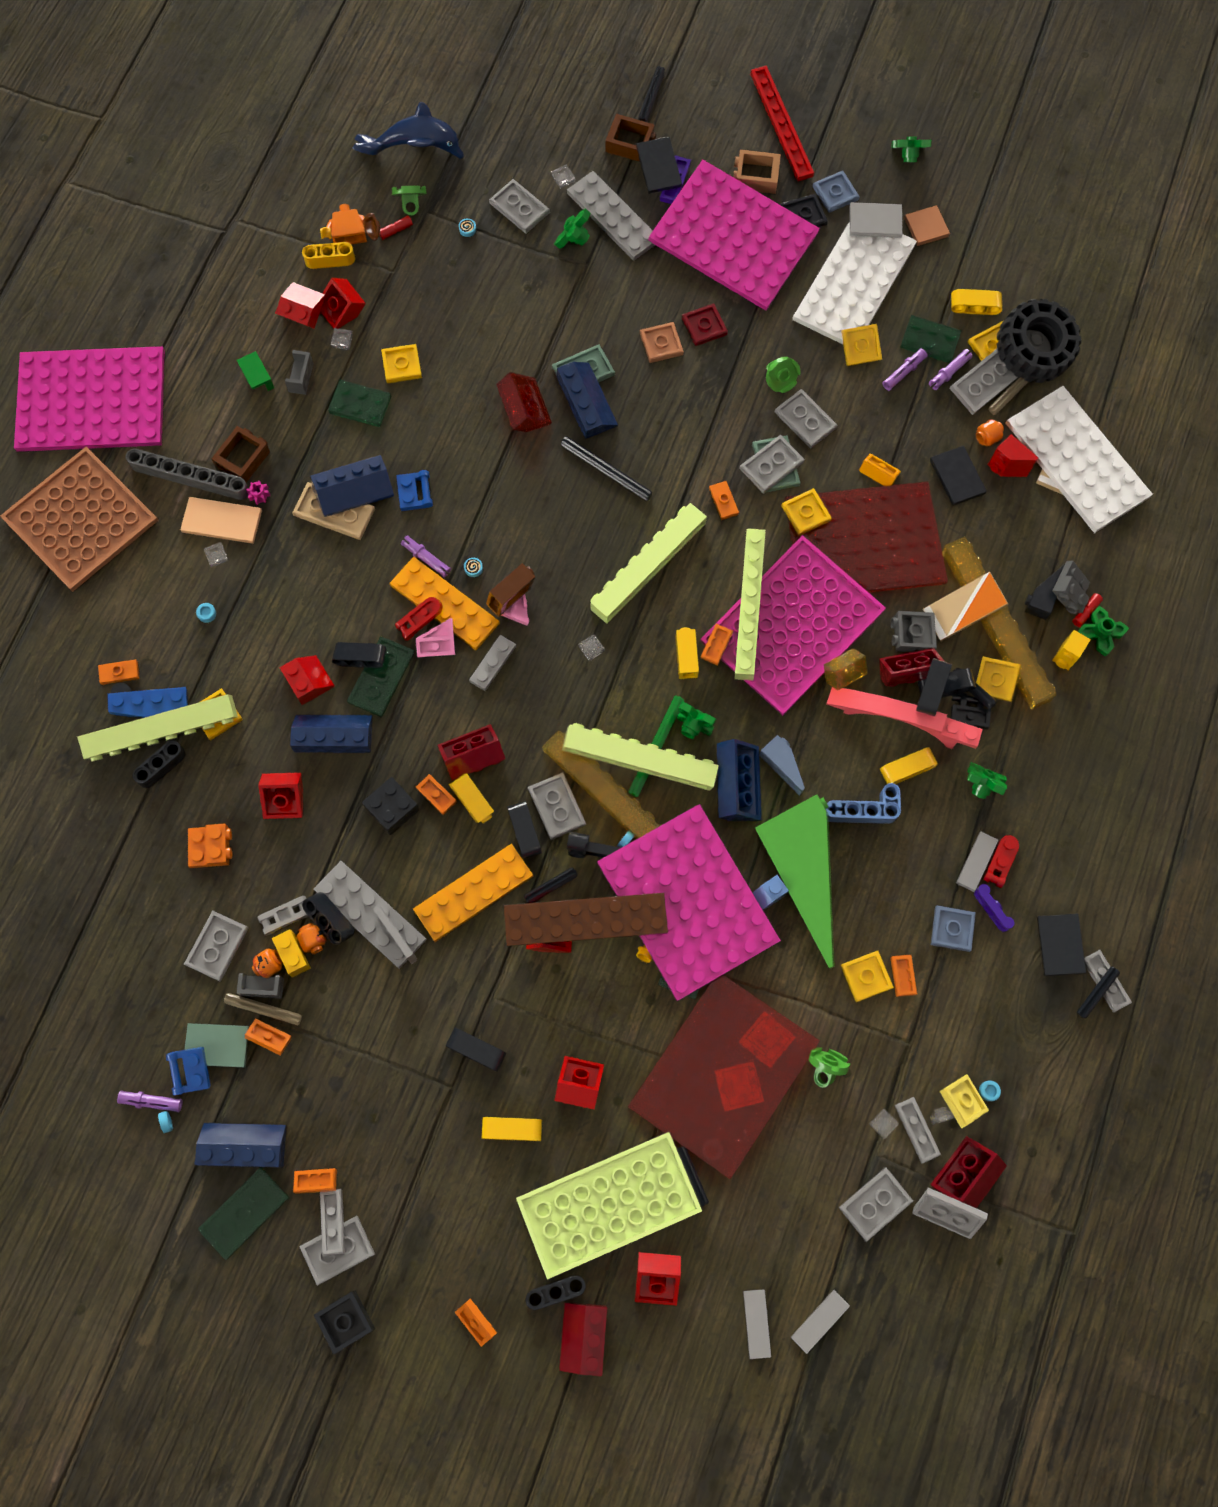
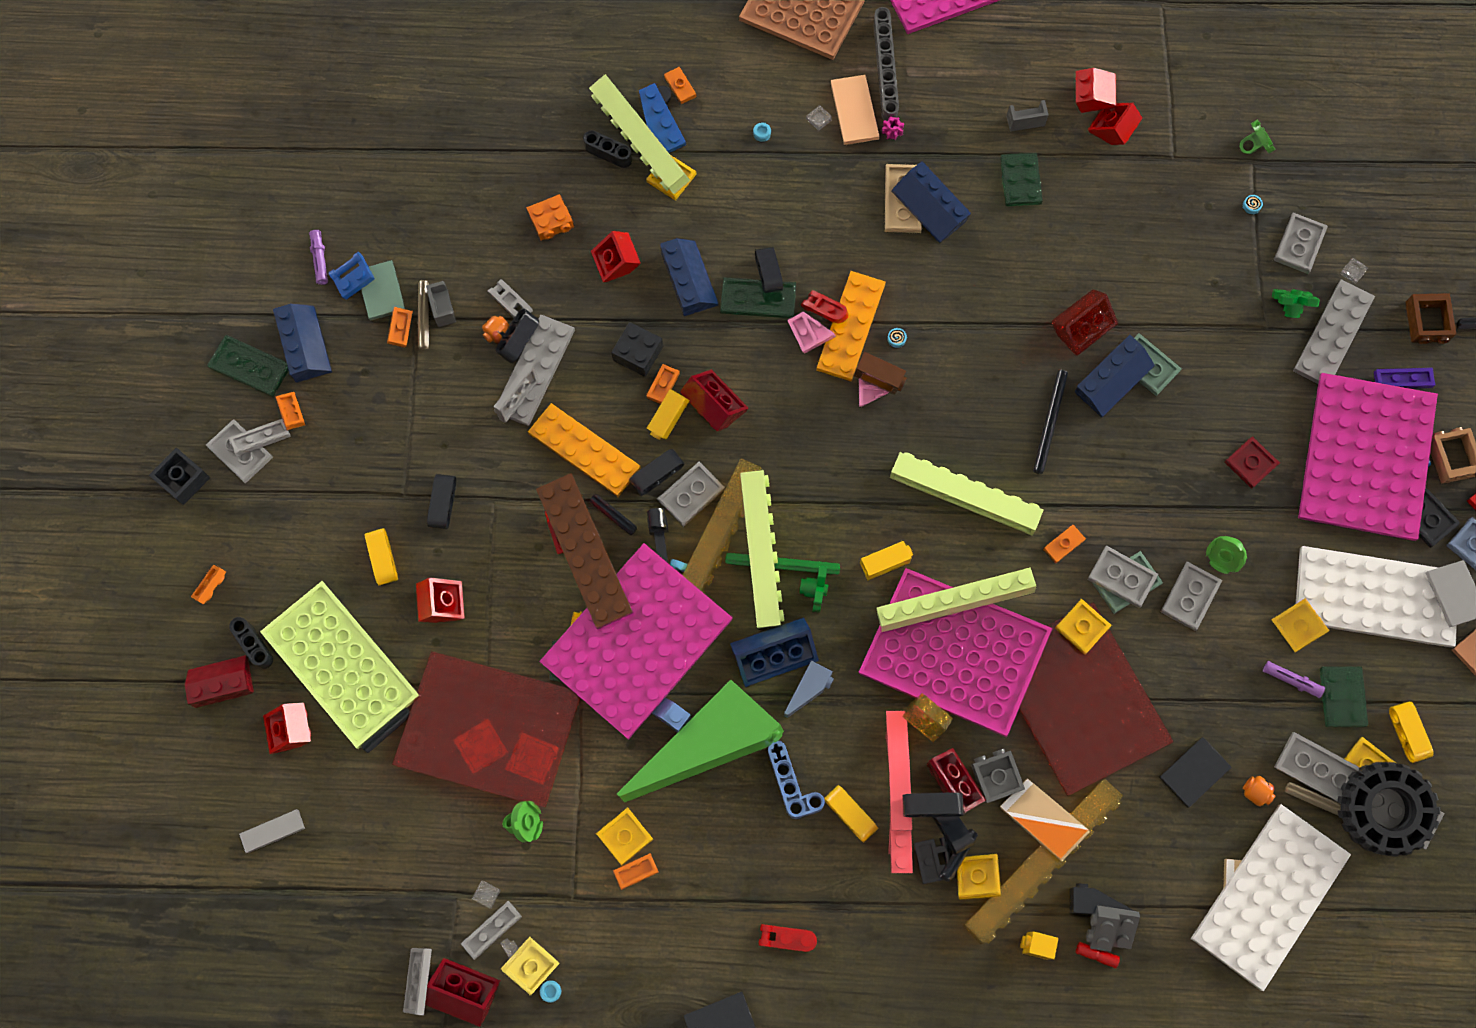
camera: 75 degrees right, 0 degrees up
medium azure tile [158,1111,173,1133] -> none
light grey tile [184,910,249,982] -> none
reddish brown window [211,426,270,483] -> none
green panel [237,351,274,391] -> none
orange head [252,948,283,978] -> none
yellow brick [272,929,311,977] -> none
red slope [279,655,335,705] -> none
yellow beam [302,242,355,269] -> none
orange torso [320,204,381,244] -> none
clear plate [331,328,353,350] -> none
dark blue animal [352,102,464,159] -> none
red piece [379,216,413,240] -> none
yellow tile [381,344,422,383] -> none
blue plate [396,470,433,511] -> none
medium lavender pin [401,535,451,578] -> none
light grey plate [469,635,516,692] -> none
clear plate [579,634,605,661] -> none
black tile [636,137,682,194] -> none
nougat tile [640,322,684,363] -> none
orange plate [701,624,733,666] -> none
light grey tile [791,1290,850,1354] -> none
light grey tile [838,1167,913,1242] -> none
light orange slope [859,454,901,488] -> none
medium lavender pin [929,349,972,390] -> none
sand blue tile [931,906,976,952] -> none
light grey tile [956,831,998,892] -> none
green plant [967,762,1007,799] -> none
dark purple plate [974,884,1015,932] -> none
red slope [988,434,1039,477] -> none
green plant [1078,606,1129,656] -> none

